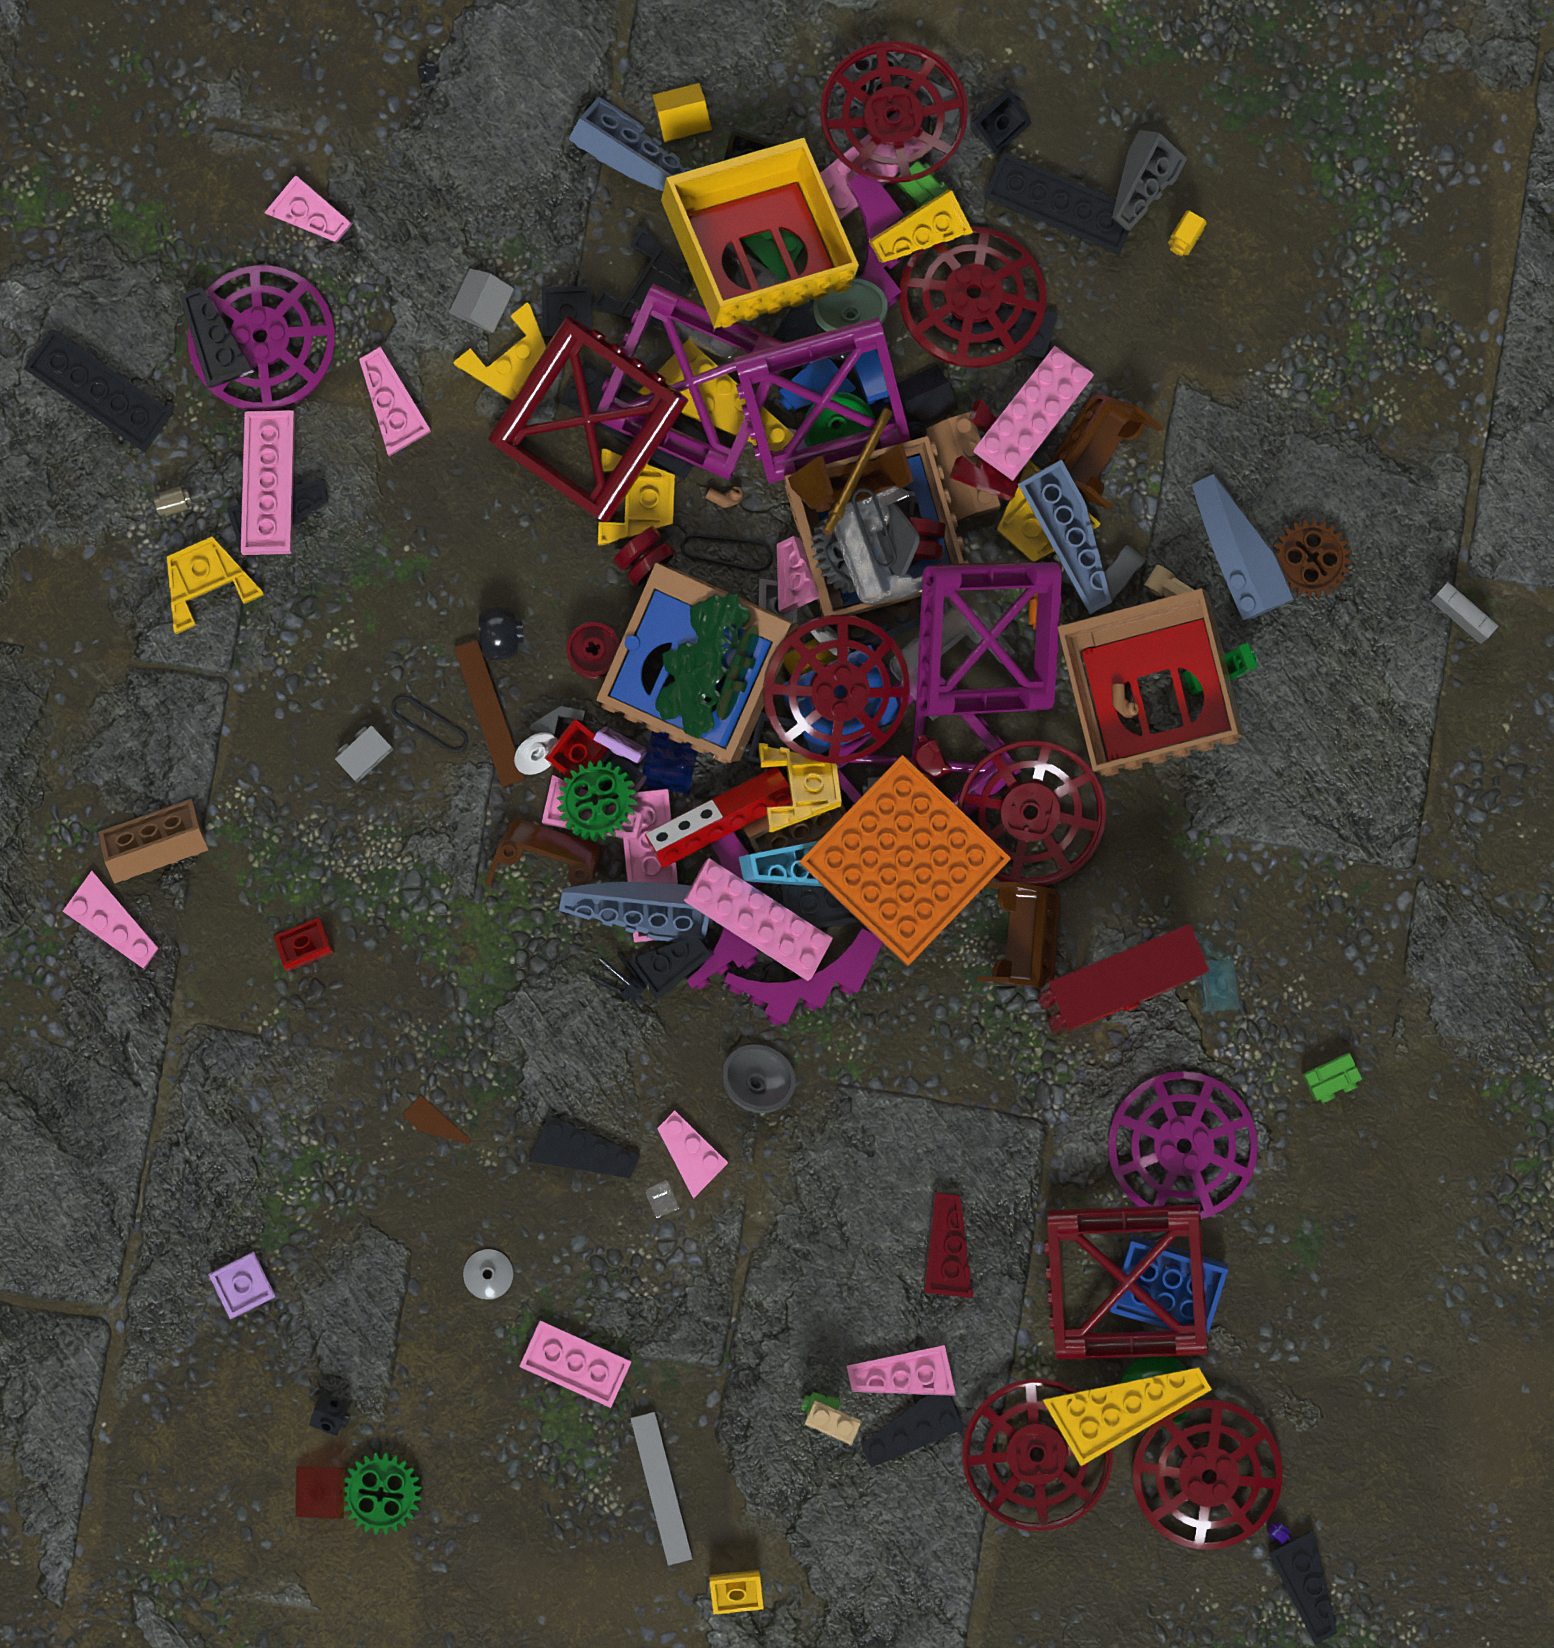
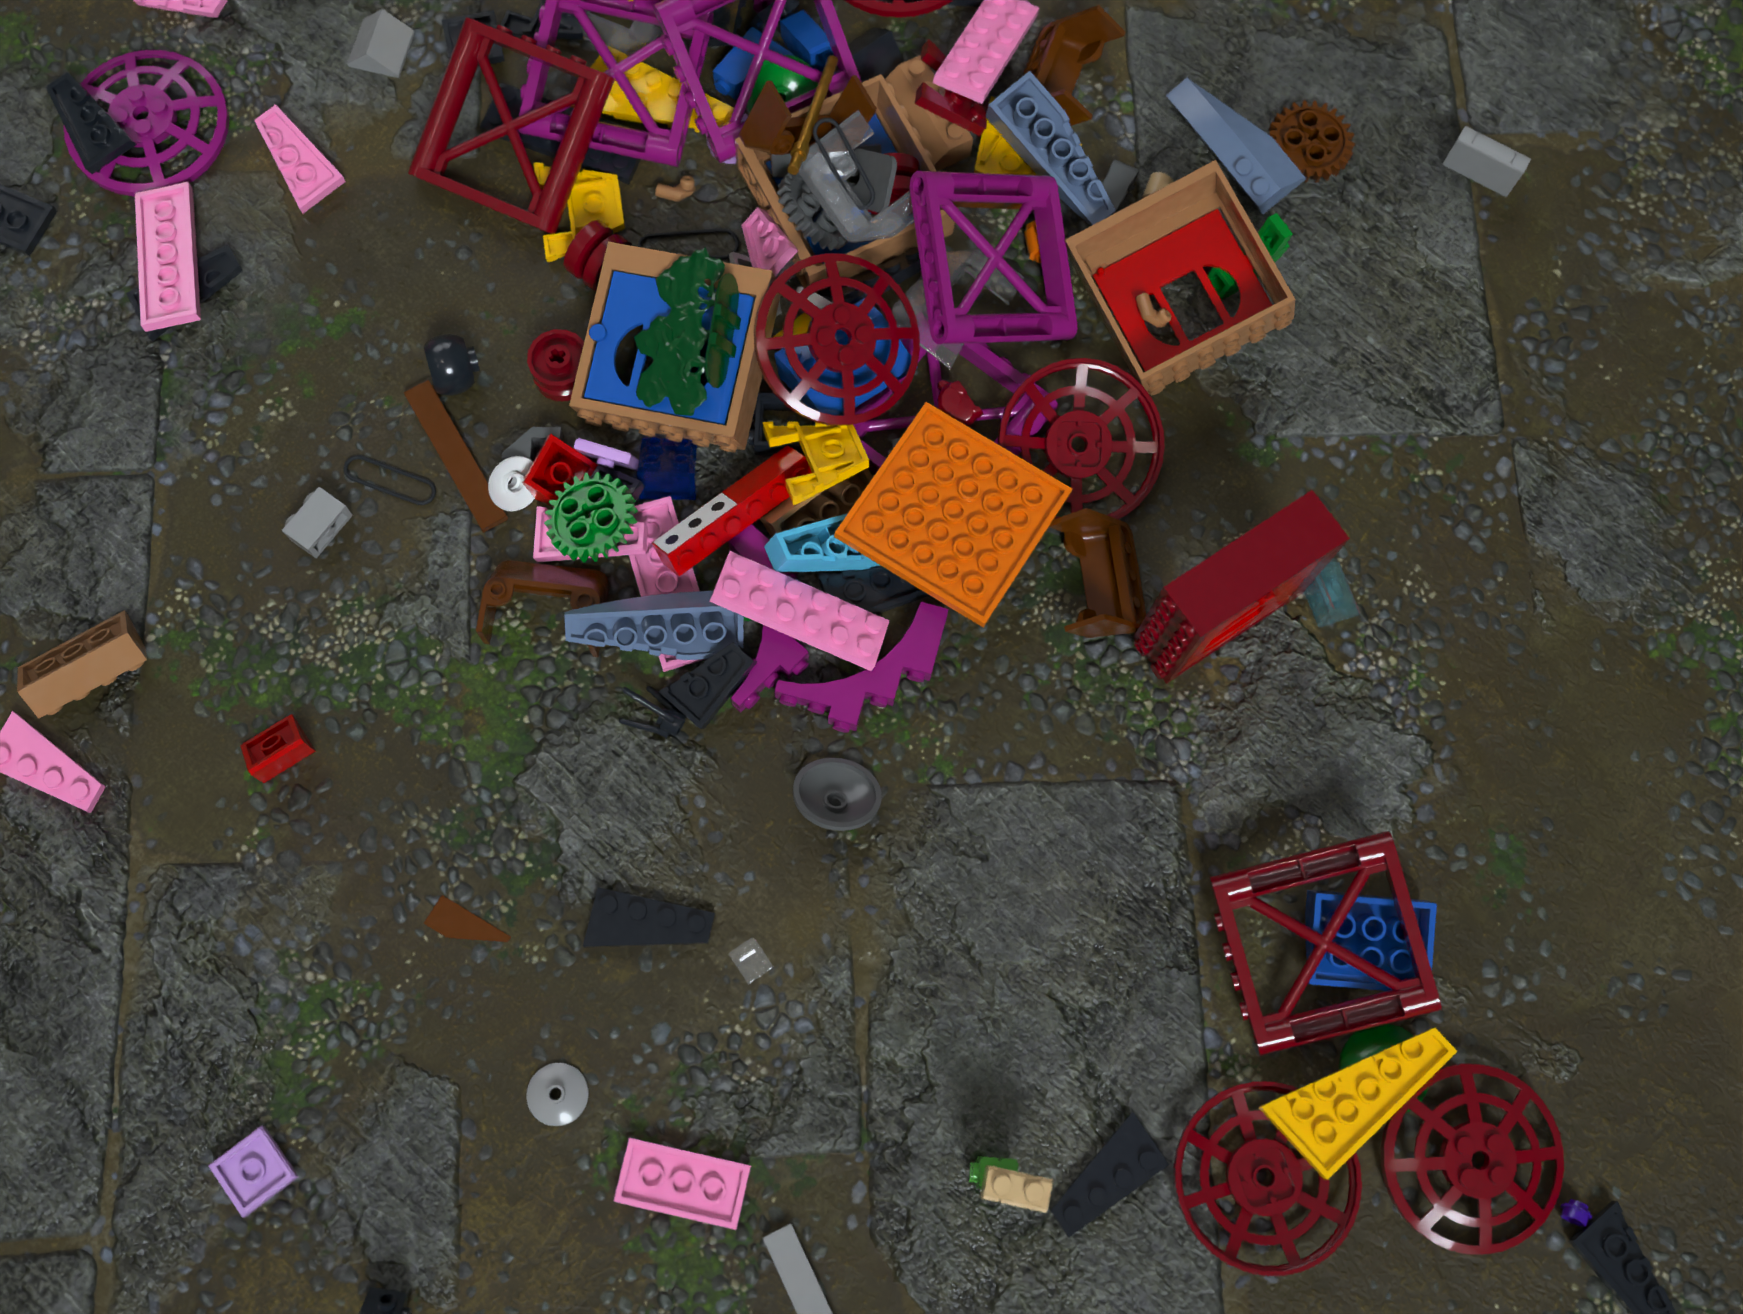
camera: 15 degrees left, 10 degrees down
dark tan brick [153,486,192,516] -> none
yellow wing [167,537,264,634] -> none
yellow wing [453,302,546,401] -> none
bright pink wing [657,1111,728,1199] -> none
bright pink wing [847,1345,956,1396] -> none
dark red wing [923,1193,974,1298] -> none
magenta dish [1108,1071,1258,1219] -> none
bright green brick [1302,1053,1362,1104] -> none

